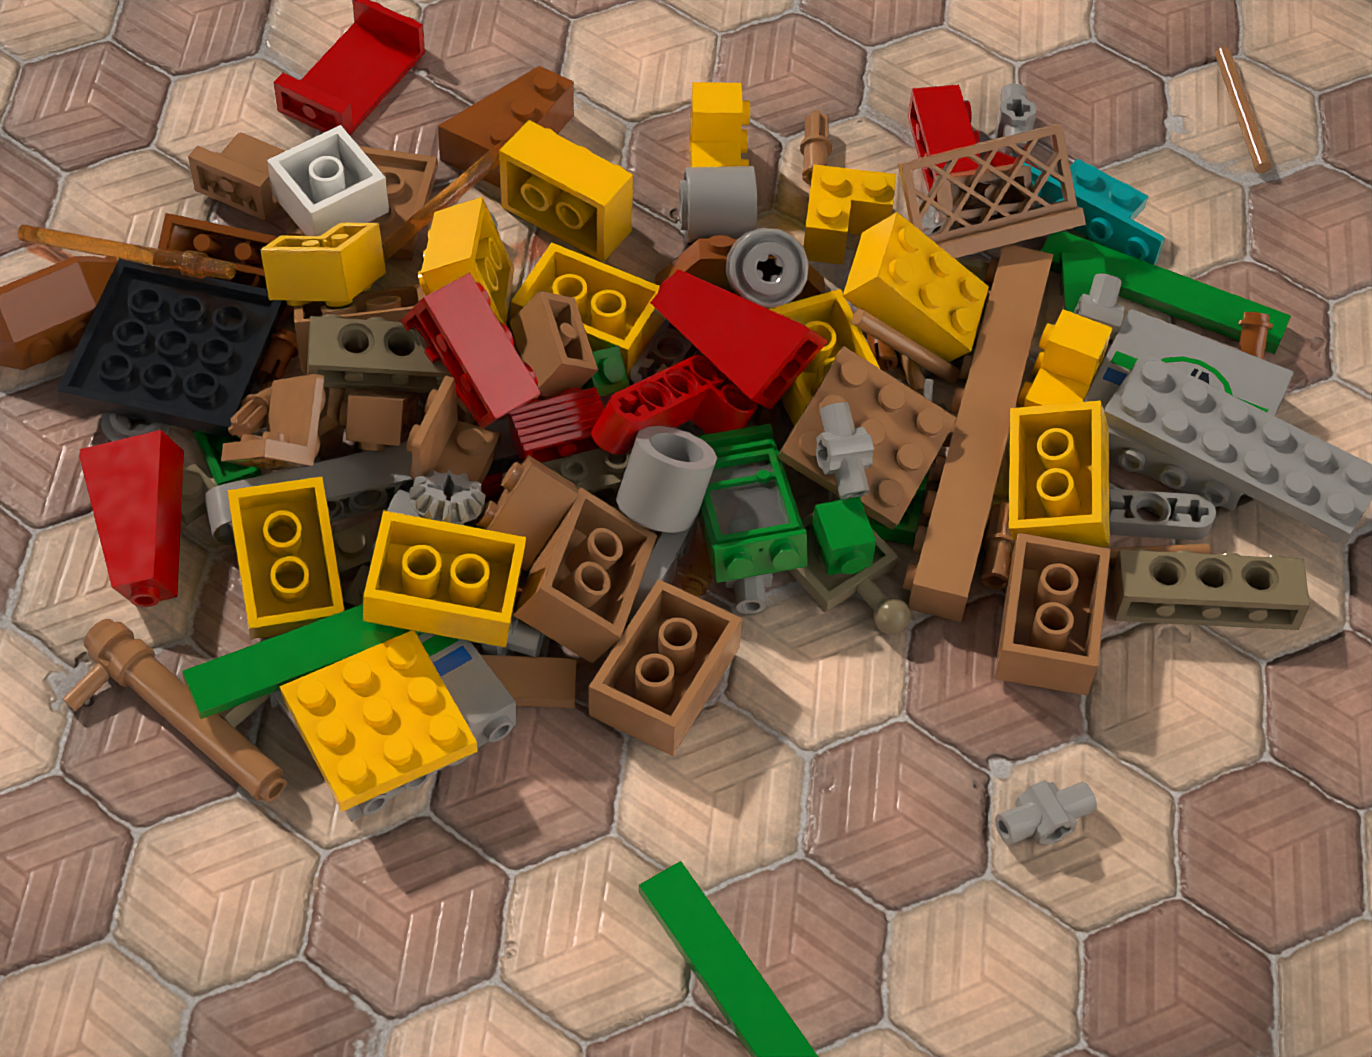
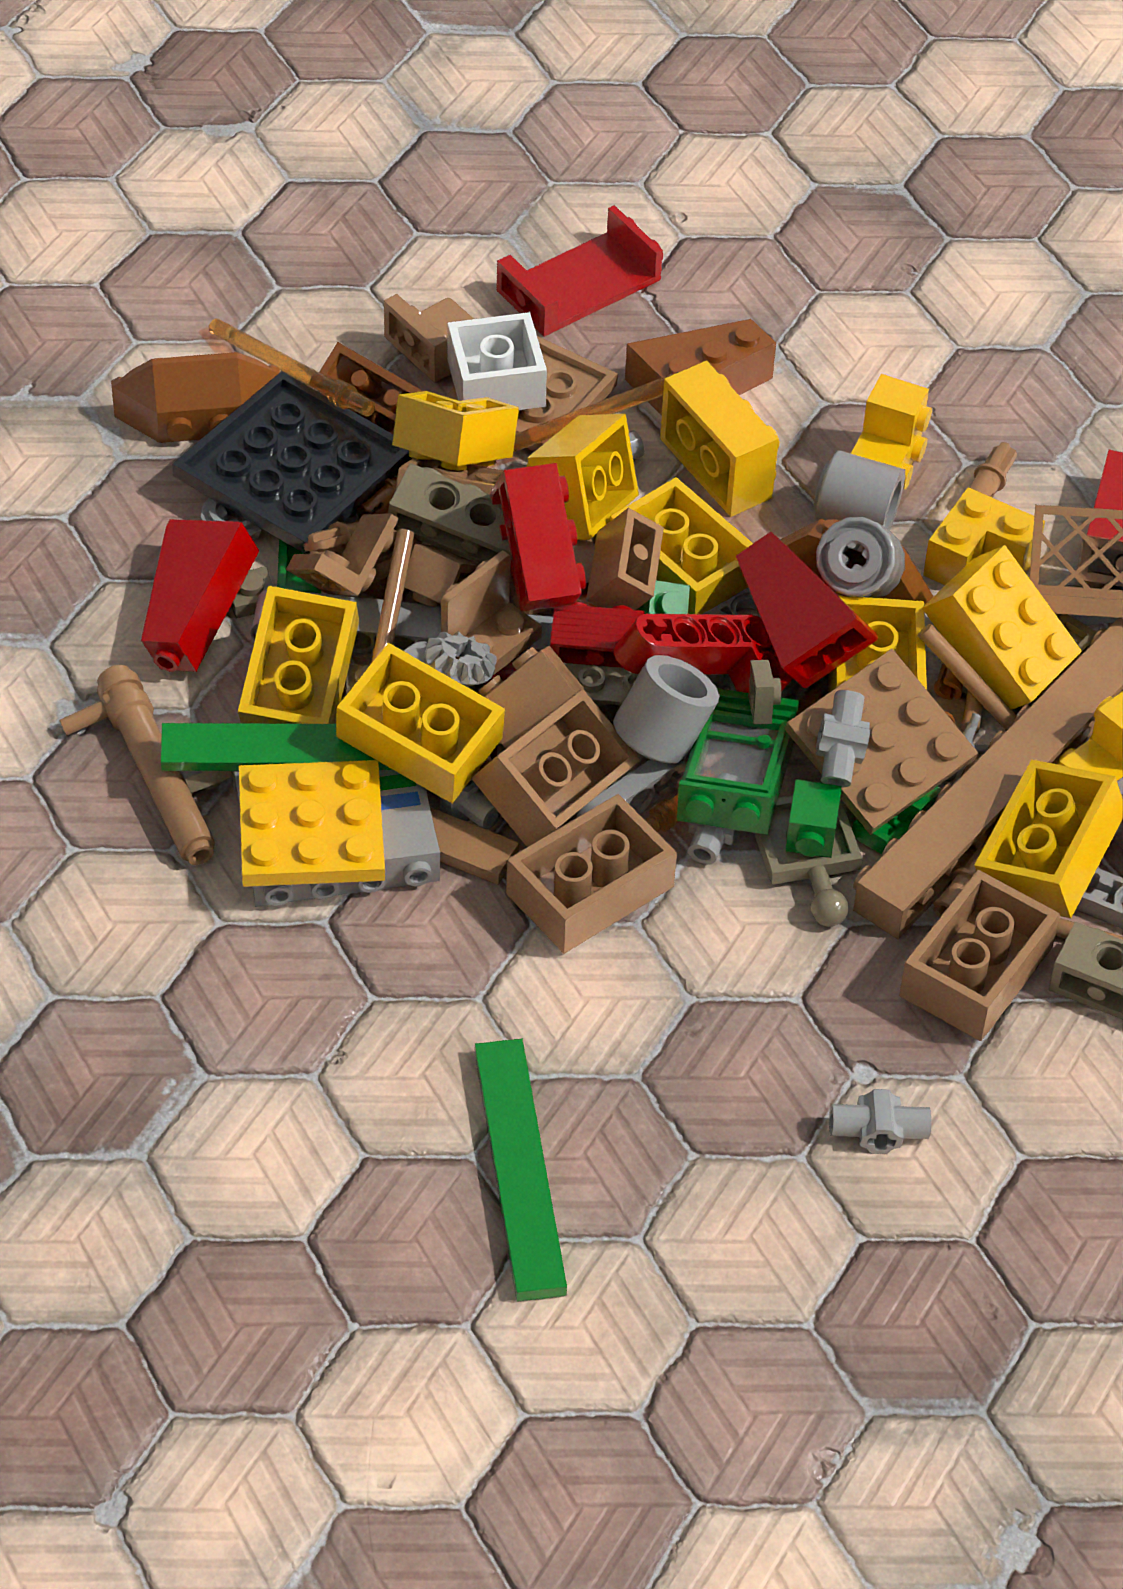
camera: 25 degrees right, 5 degrees down
none -> medium nougat bar [371,529,414,663]
none -> dark tan plate [748,660,781,724]

